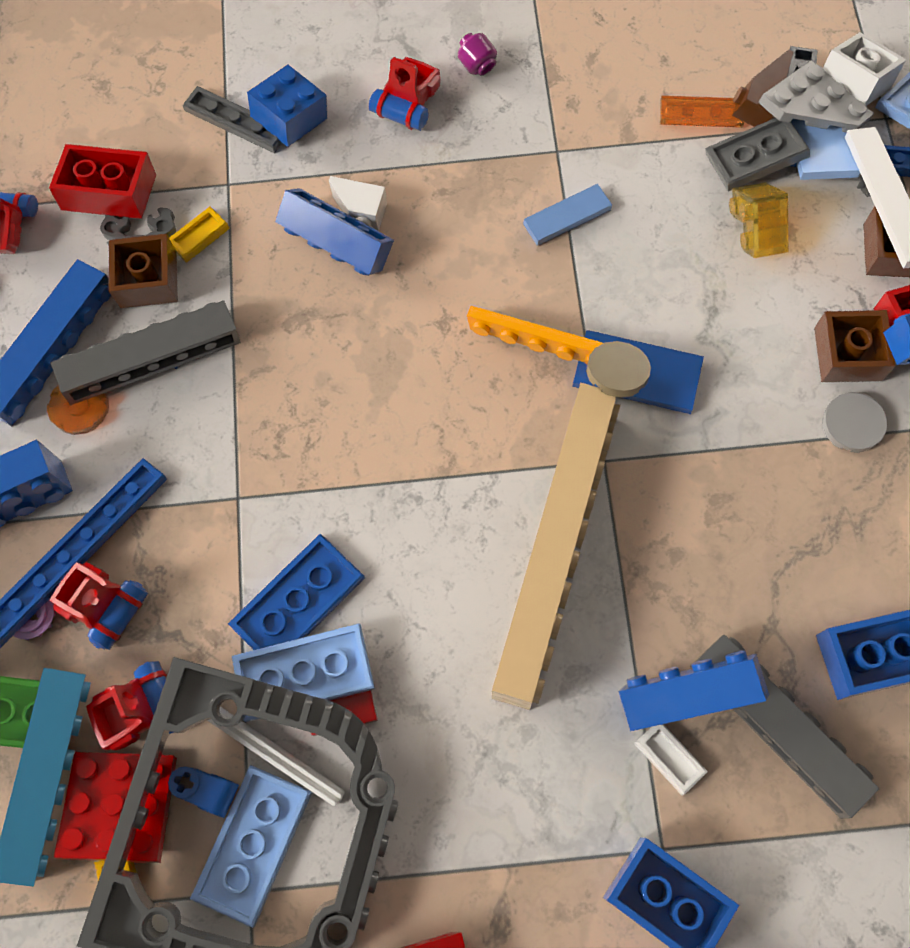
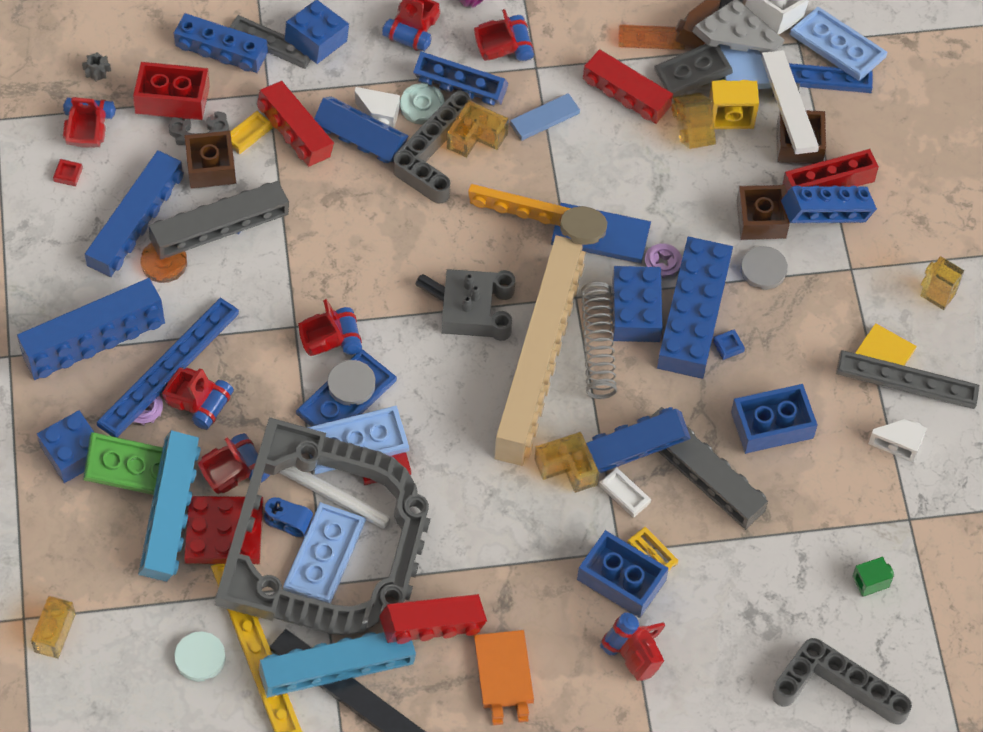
camera: 10 degrees left, 10 degrees down
none -> dark grey gear [82,52,111,82]
none -> blue brick [174,13,268,73]
none -> red brick [256,81,334,167]
none -> red piece [298,299,362,356]
none -> light grey tile [328,360,376,406]
none -> dark grey beam [394,91,471,204]
none -> light aqua tile [400,83,445,125]
none -> blue brick [413,51,508,106]
none -> dark grey piece [415,269,515,341]
none -> clear yellow brick [447,100,509,158]
none -> red piece [474,9,534,61]
none -> clear yellow brick [534,432,599,493]
none -> light grey piece [581,282,617,399]
none -> red brick [583,49,673,124]
none -> blue brick [612,266,662,342]
none -> yellow tile [627,526,679,572]
none -> lavender gear [644,244,682,278]
none -> blue brick [657,236,733,379]
none -> yellow brick [708,80,759,129]
none -> blue tile [713,329,745,360]

